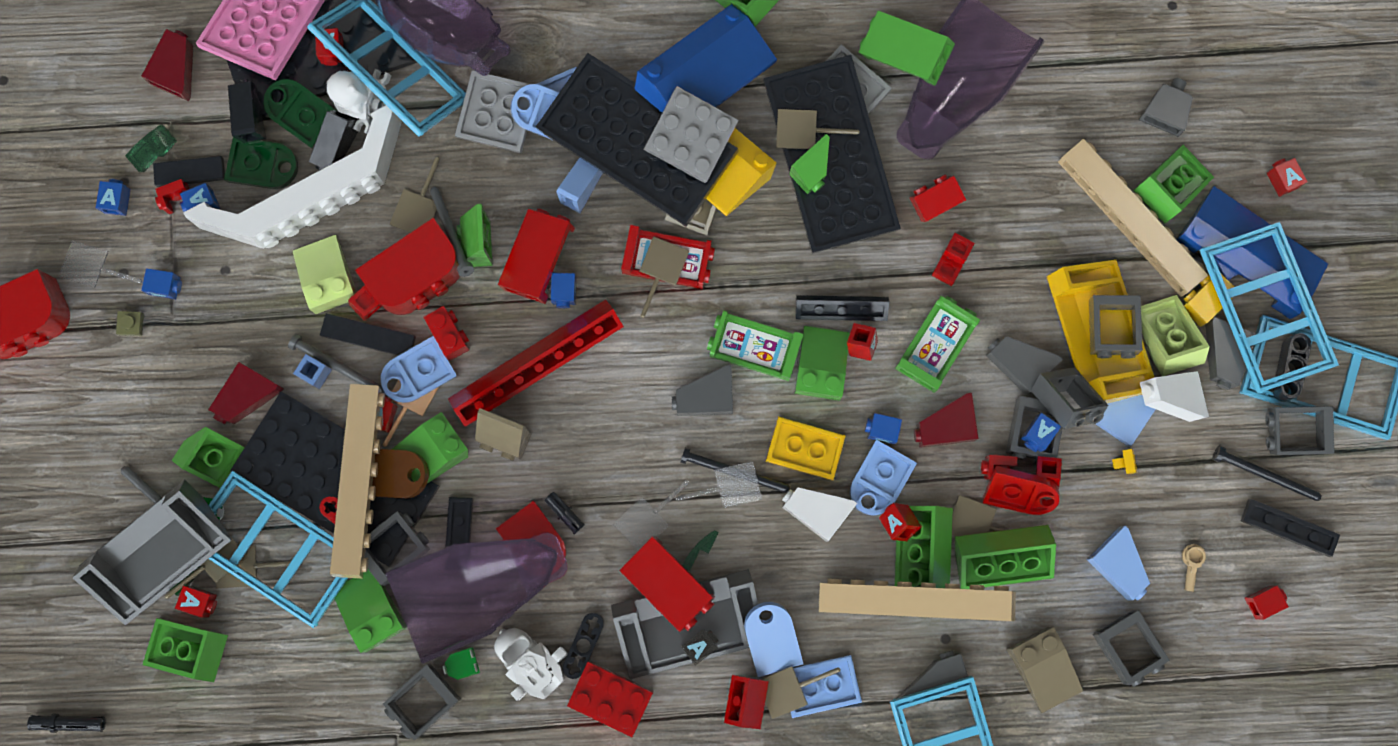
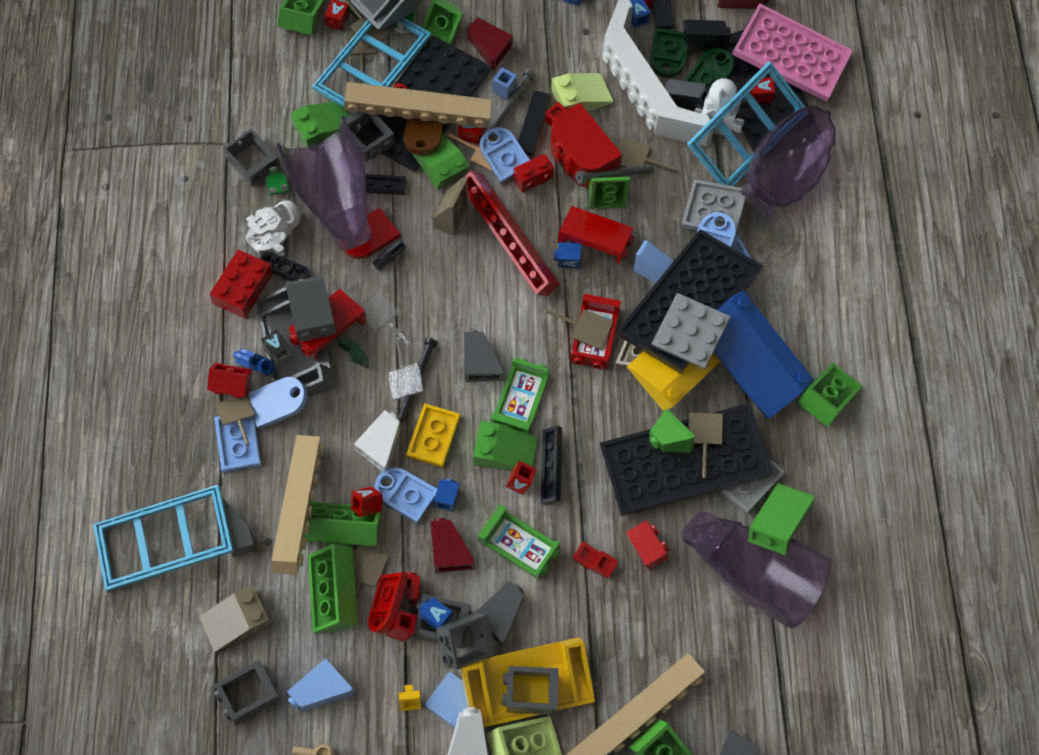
camera: 90 degrees right, 15 degrees down
none -> blue rock [233,348,275,376]
none -> dark grey slope [285,275,336,342]

